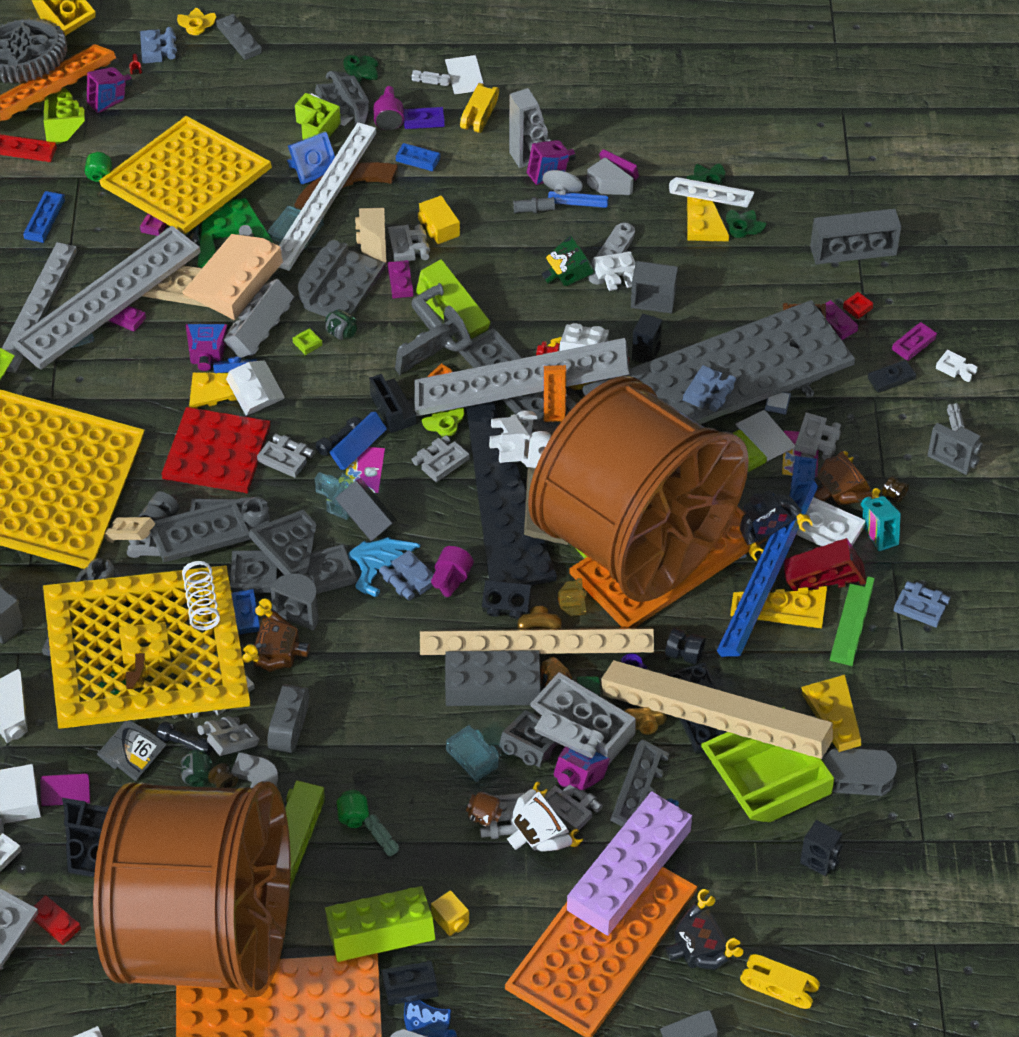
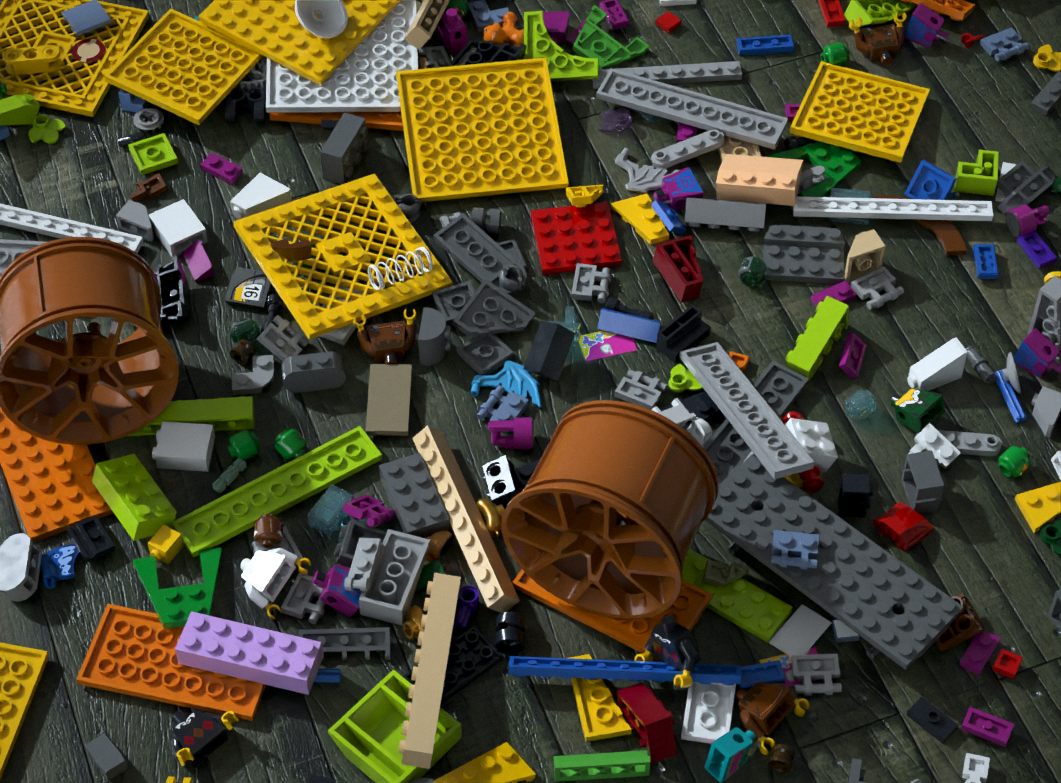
camera: 70 degrees right, 0 degrees up
tan plate [104,517,155,543] -> none
white slope [226,360,285,416] -> none
blue plate [231,589,260,635] -> none
lime tile [293,328,322,355] -> none
dark grey plate [395,283,472,375] -> none
yellow brick [418,196,460,244] -> none
orange plate [544,365,566,422] -> none
none -> green wing [133,548,222,629]
none -> white brick [152,421,215,472]
none -> lime plate [172,426,382,558]
none -> green head [275,428,306,460]
none -> magenta plate [342,494,396,527]
none -> dark tan tile [365,364,412,436]
none -> yellow wing [566,185,603,207]
none -> clear purple plate [598,107,633,132]
none -> light grey animal [615,148,680,194]
none -> light grey plate [651,129,725,168]
none -> dark red wedge [653,235,703,303]
none -> magenta plate [839,333,867,378]
none -> clear light blue head [845,390,877,421]
none -> reddish brown torso [849,12,906,65]
none -> red slope [873,502,934,551]
none -> white slope [907,337,967,391]
none -> green head [998,446,1031,478]

